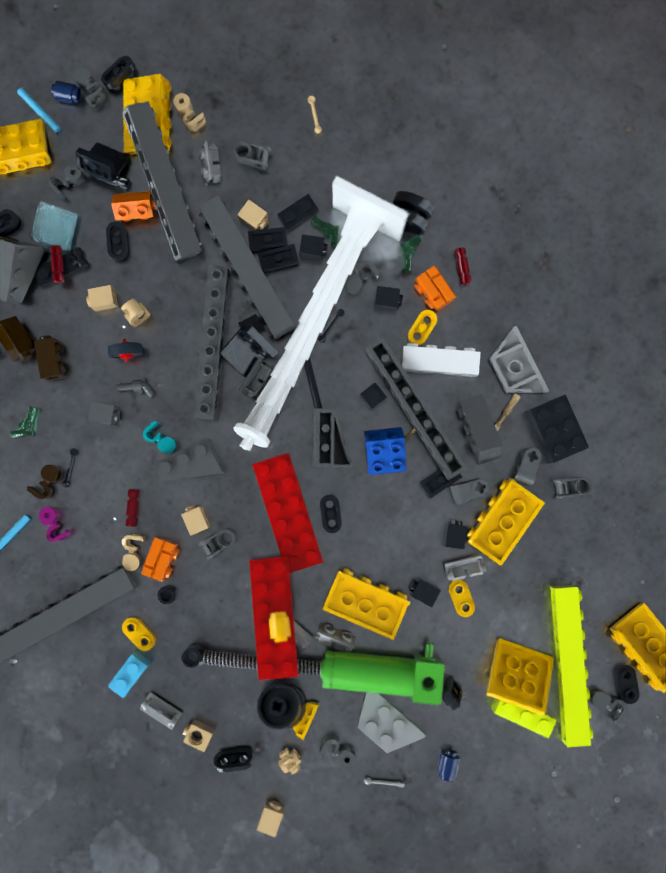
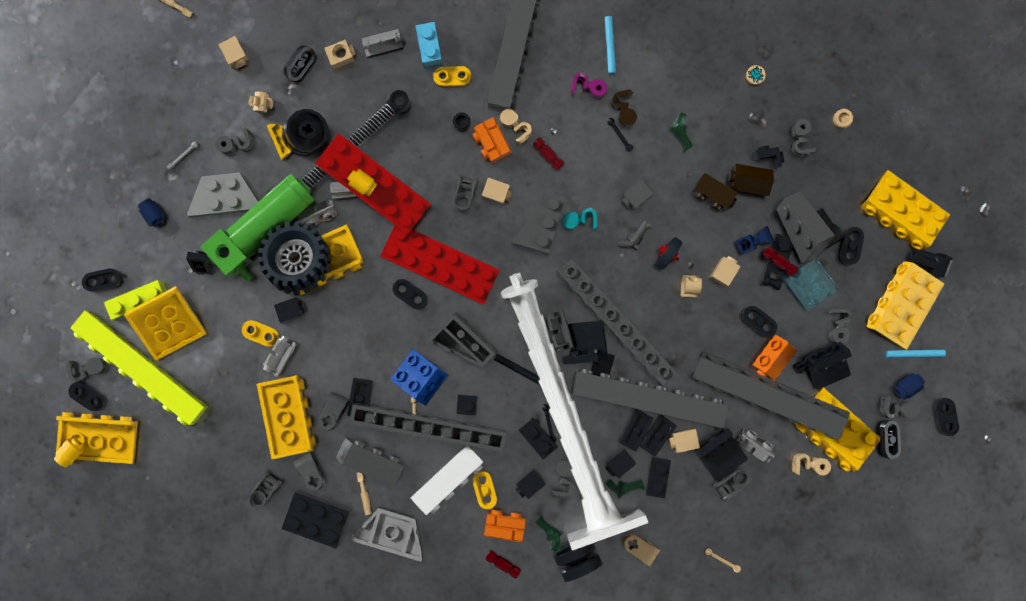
camera: 135 degrees right, 0 degrees up
black brick [443,520,468,549] -> none
none -> black plate [82,268,122,292]
none -> black wheel [258,221,332,295]
none -> black plate [519,417,558,460]
none -> tan piece [622,533,660,566]
none -> black bracket [695,428,748,481]
none -> dark blue leg [735,226,775,255]
none -> black plate [934,398,959,436]

